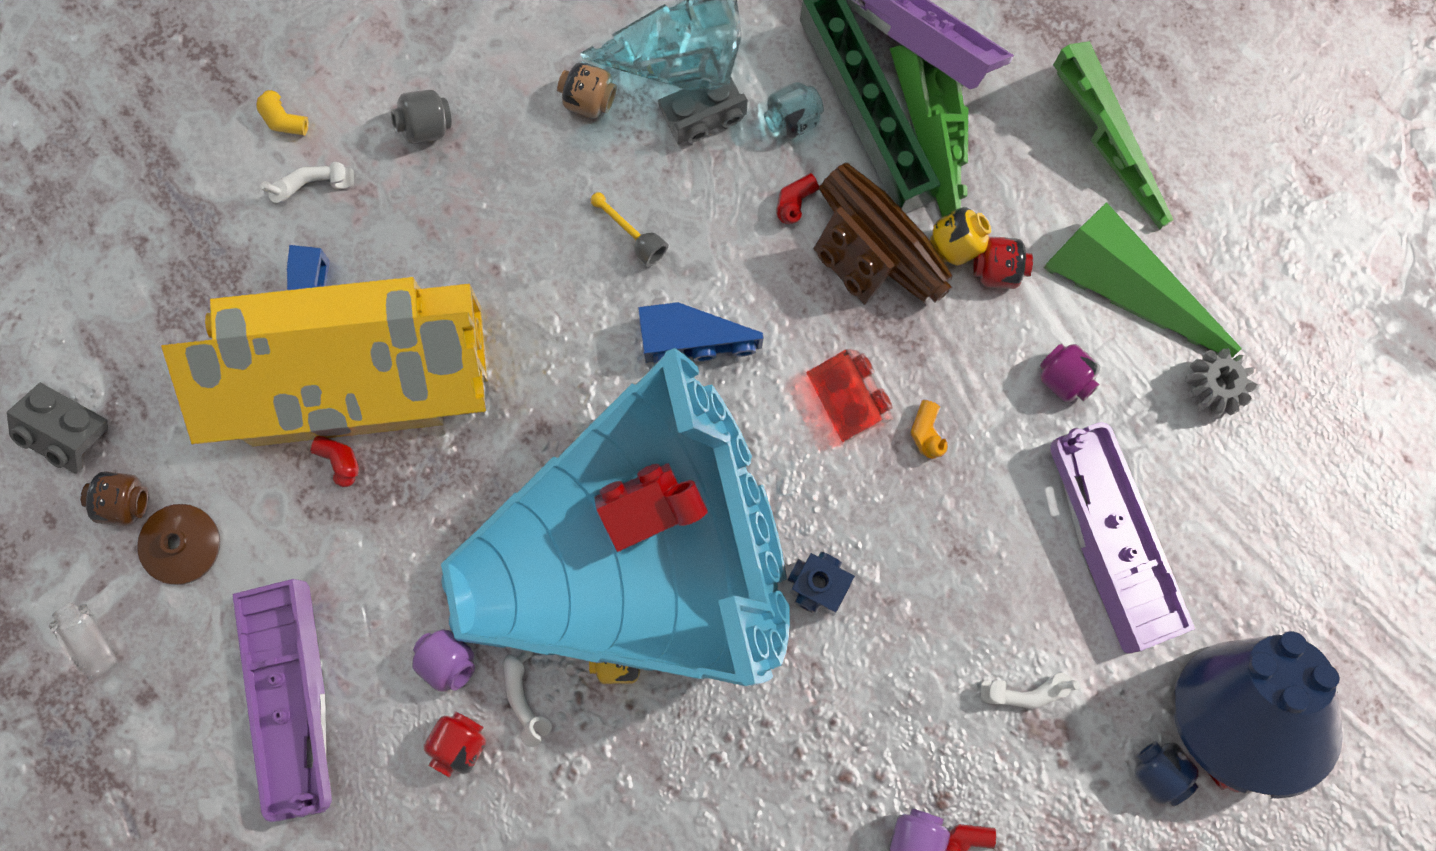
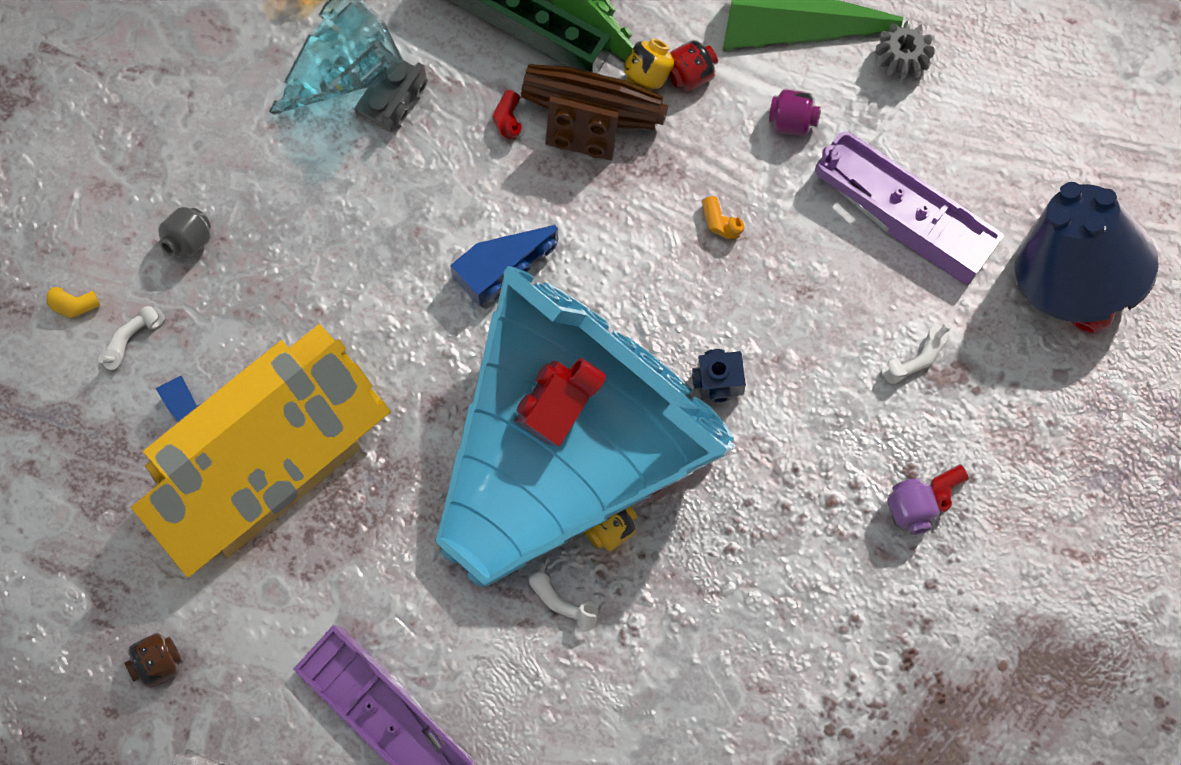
camera: 30 degrees left, 5 degrees down
dark grey bracket [6,382,108,474] -> none
reddish brown dish [137,504,220,585] -> none
red arm [310,436,359,487] -> none
medium lavender head [412,629,475,692] -> none
red head [423,711,486,778] -> none
medium nougat head [557,62,617,119] -> none
hinge [590,192,669,267] -> none
clear light blue head [764,82,824,139] -> none
clear red bracket [806,349,894,443] -> none
dark blue head [1135,741,1199,807] -> none

